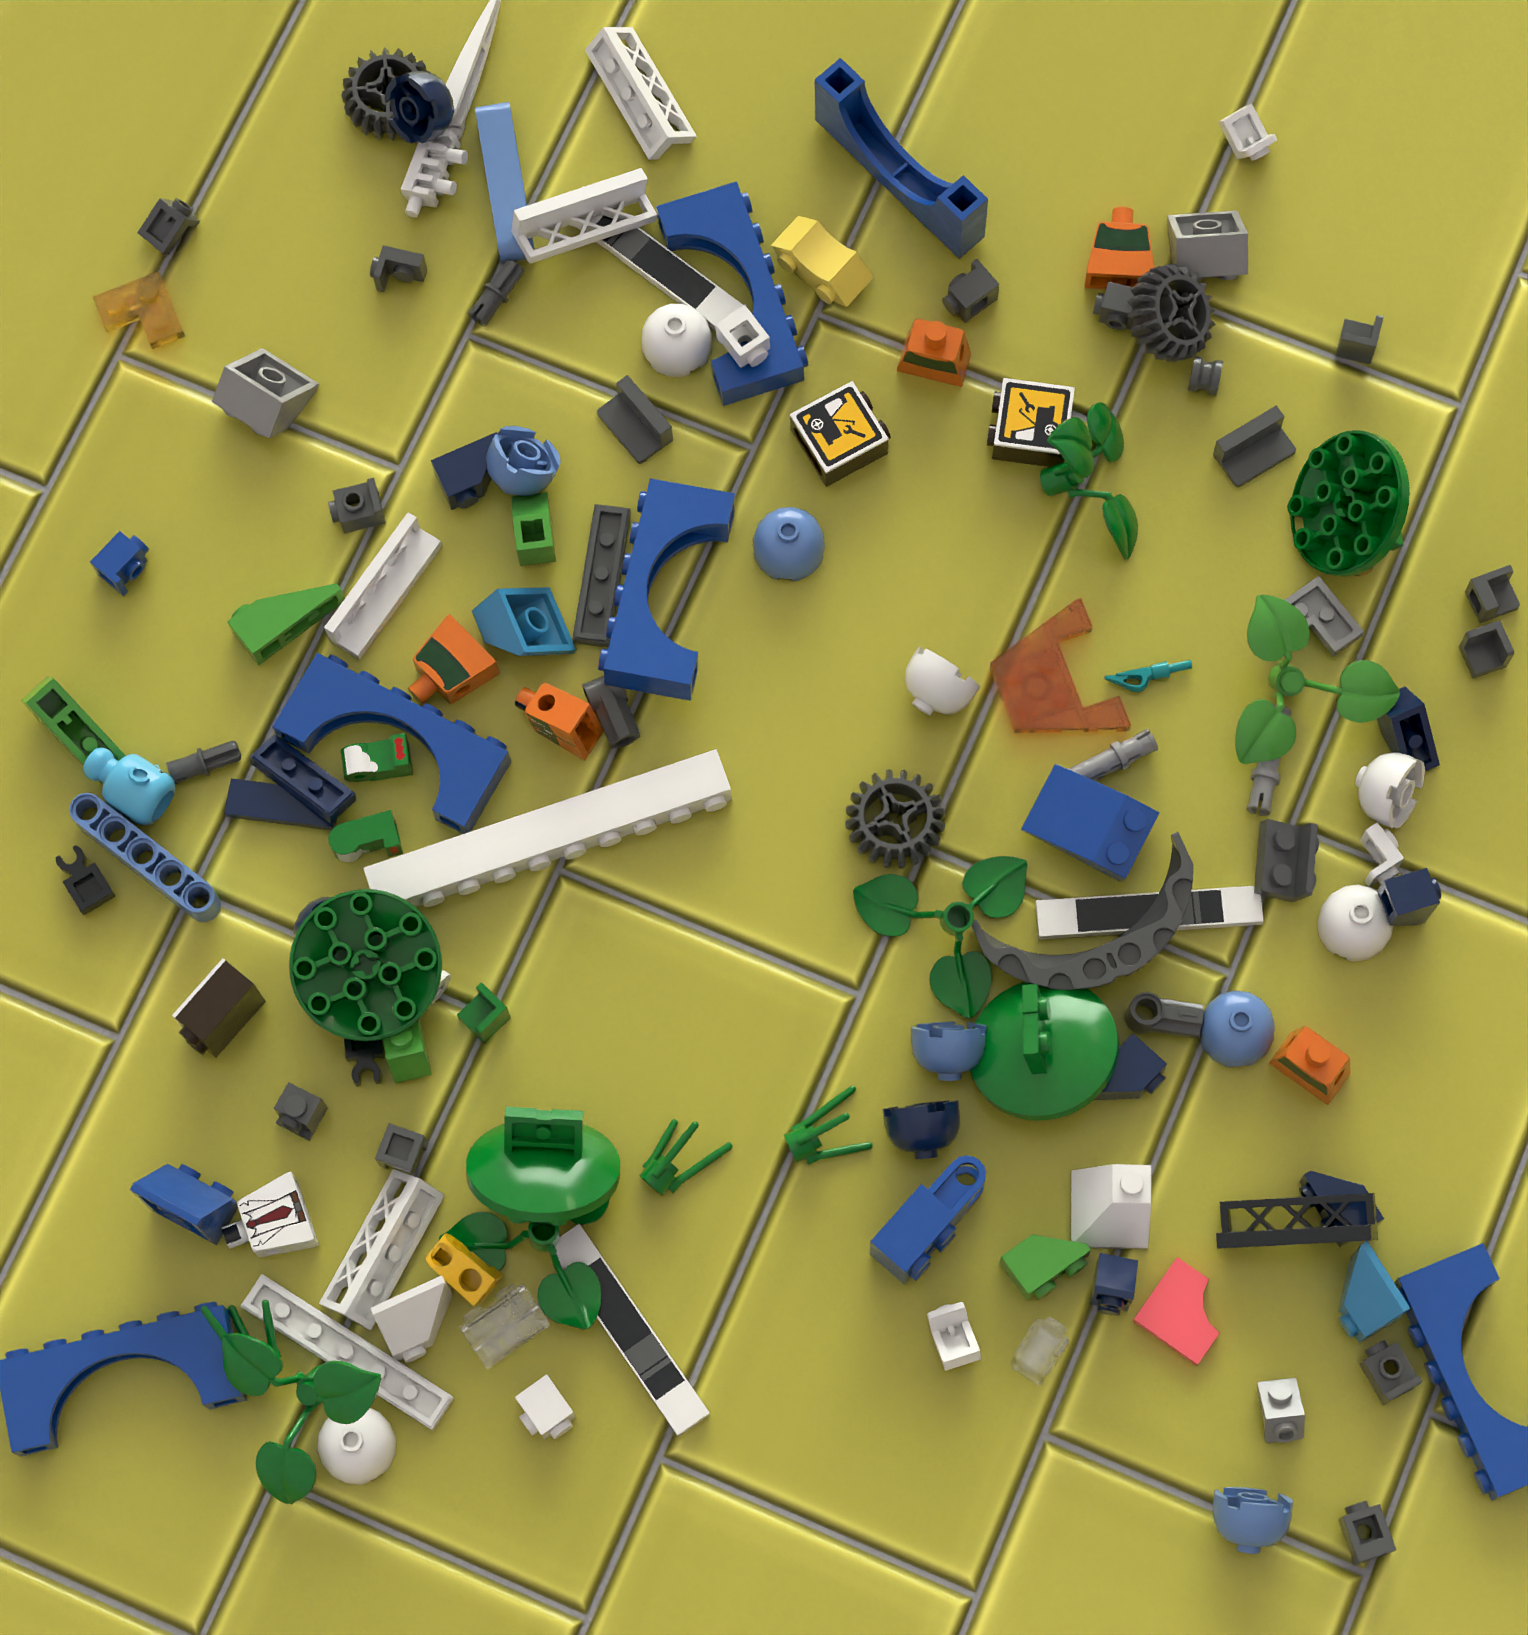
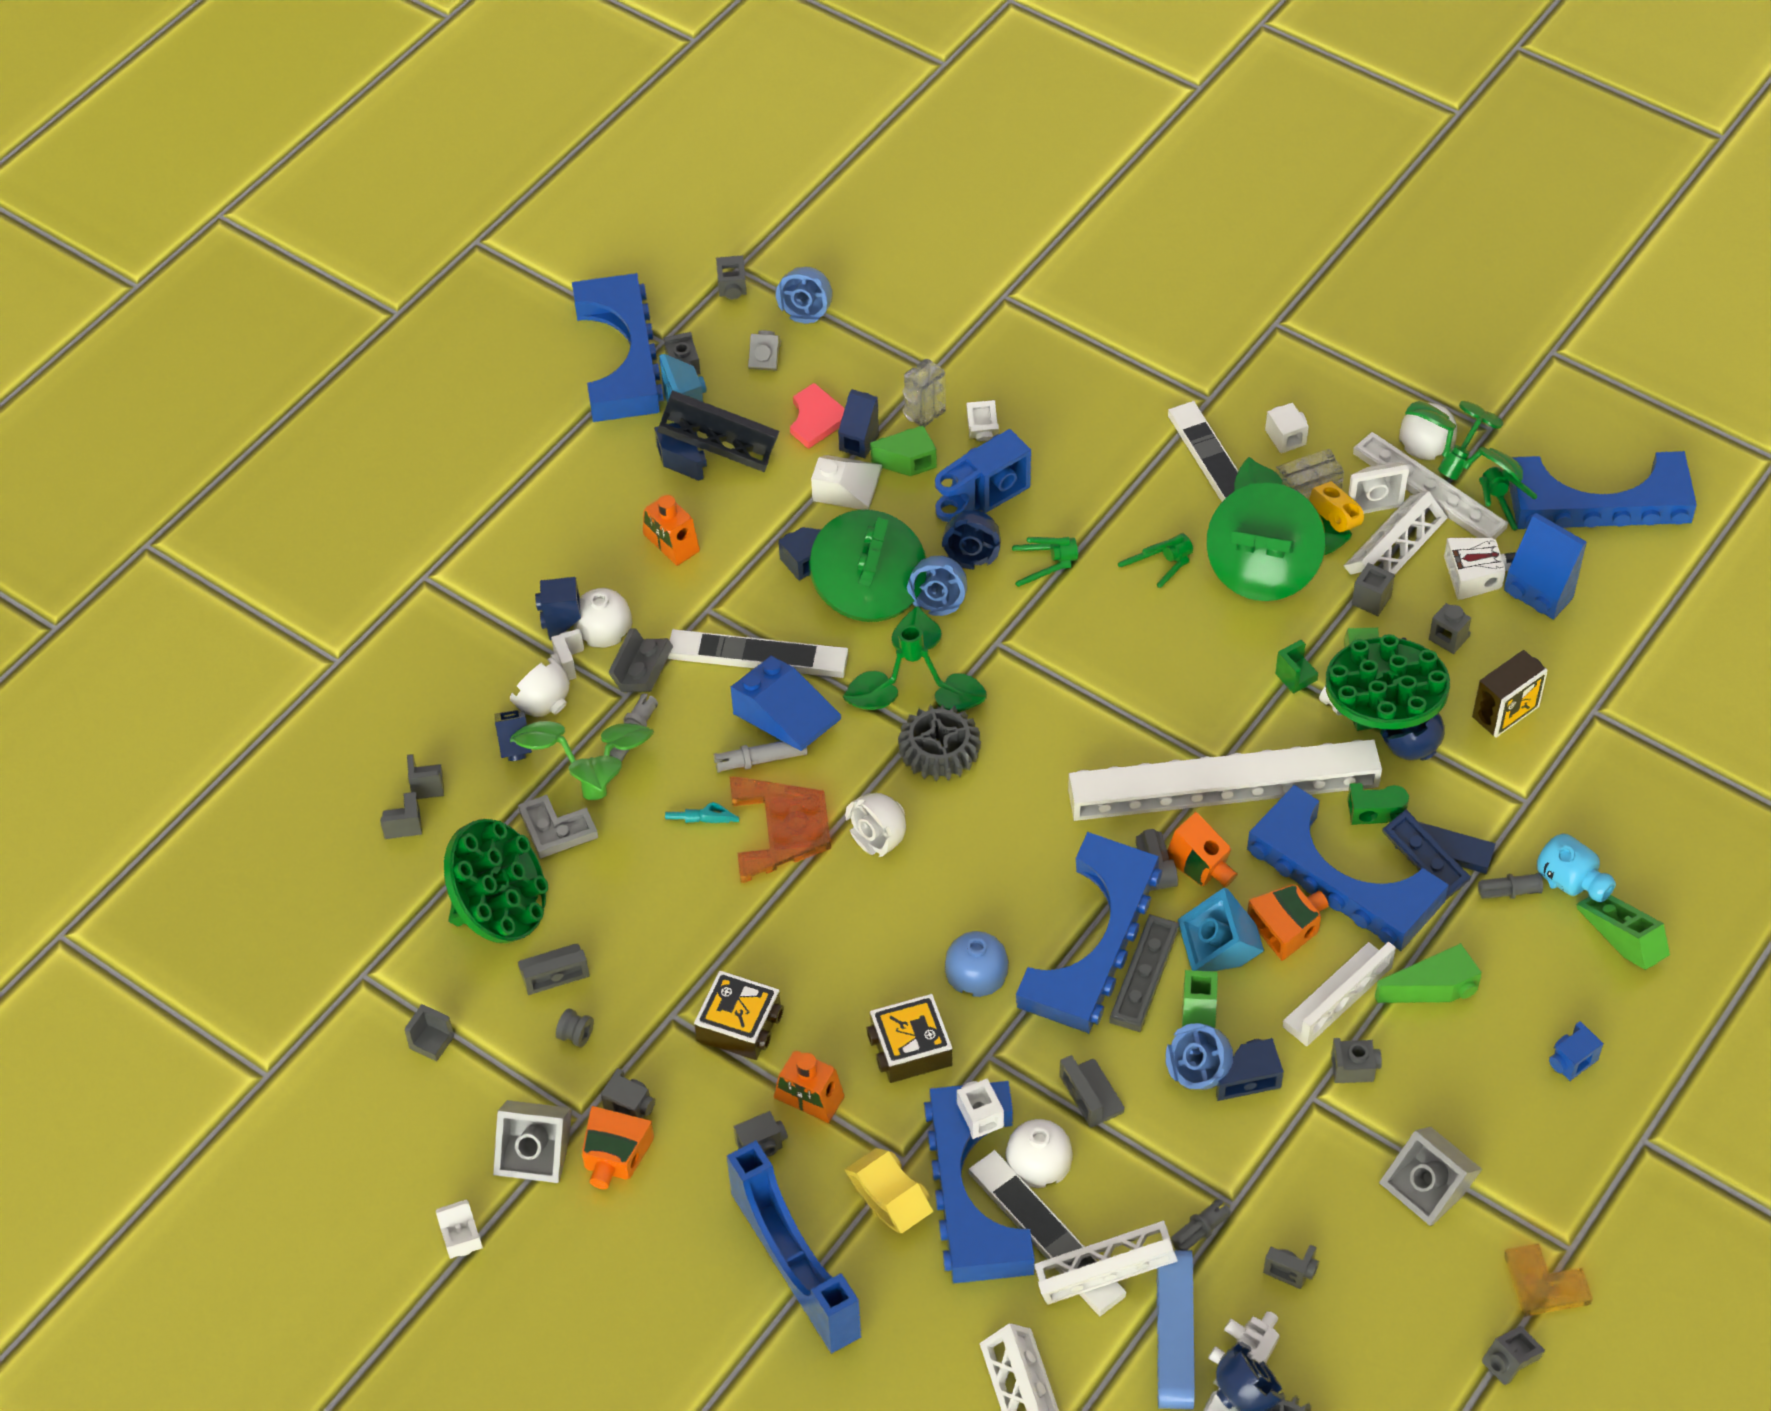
camera: 170 degrees left, 20 degrees down
black plate [56,845,115,915] -> none
medium blue beam [69,793,221,922] -> none
green leg [341,733,413,782] -> none
dark grey windscreen [971,832,1193,990] -> none
green plant [1040,402,1138,560] -> none
dark grey piece [1125,992,1204,1039] -> none
dark grey gear [1127,264,1216,362] -> none
medium blue cylinder [1200,990,1275,1067] -> none

